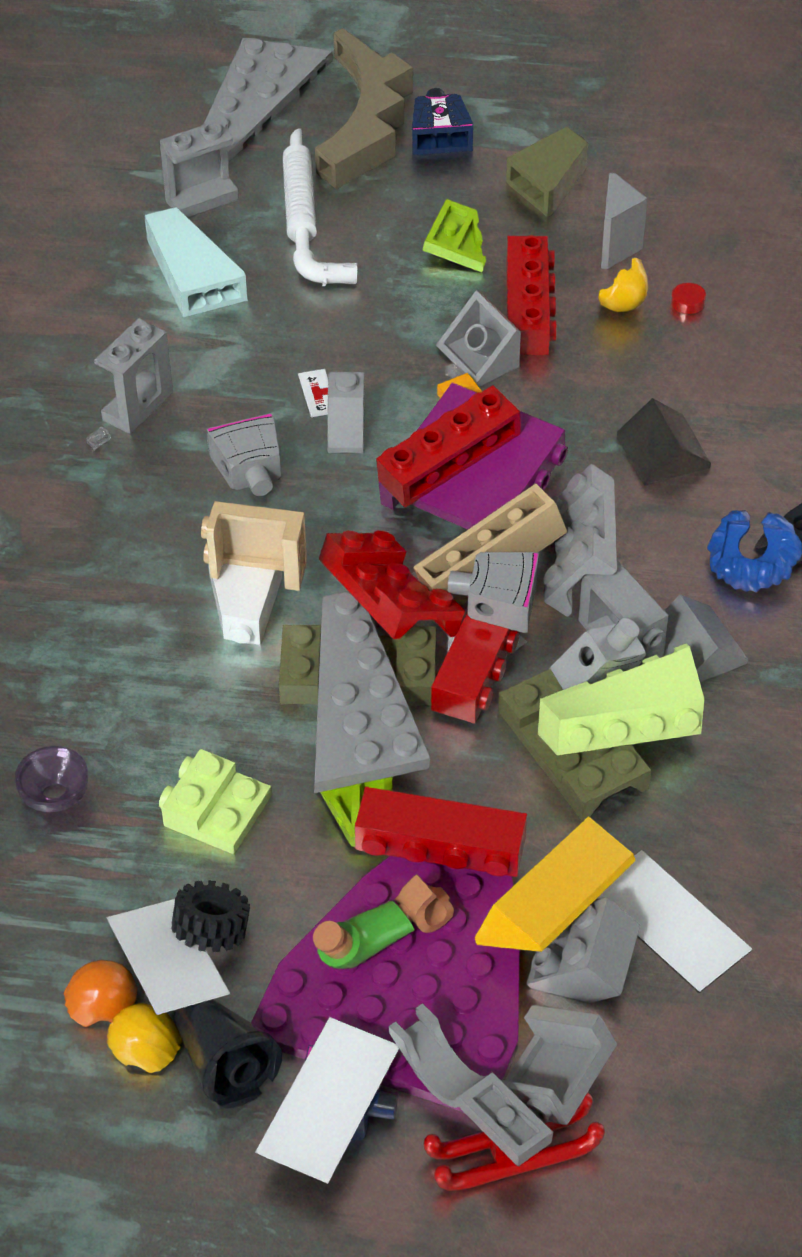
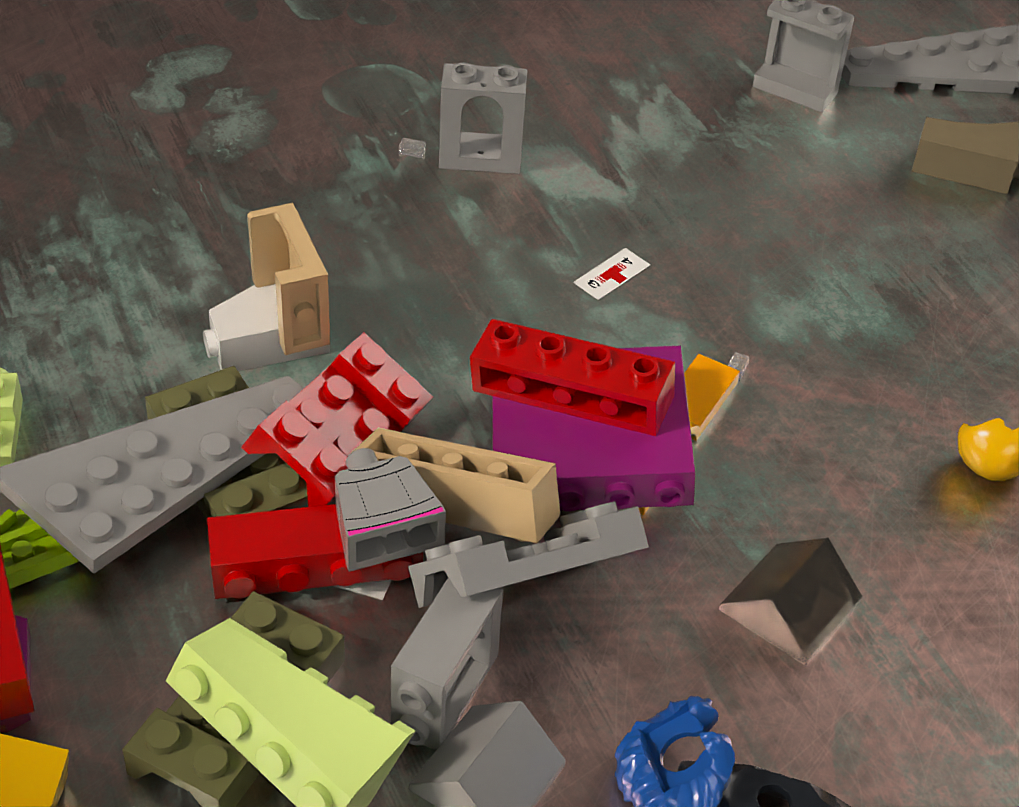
camera: 55 degrees right, 5 degrees down
light aqua slope [144,207,248,317] -> none
light grey torso [207,413,281,496] -> none
white piece [282,128,357,286] -> none
light grey slope [328,372,365,453] -> none
lime wing [423,199,486,273] -> none
light grey slope [436,290,521,387] -> none
red brick [507,235,556,355] -> none
light grey torso [550,618,646,690] -> none

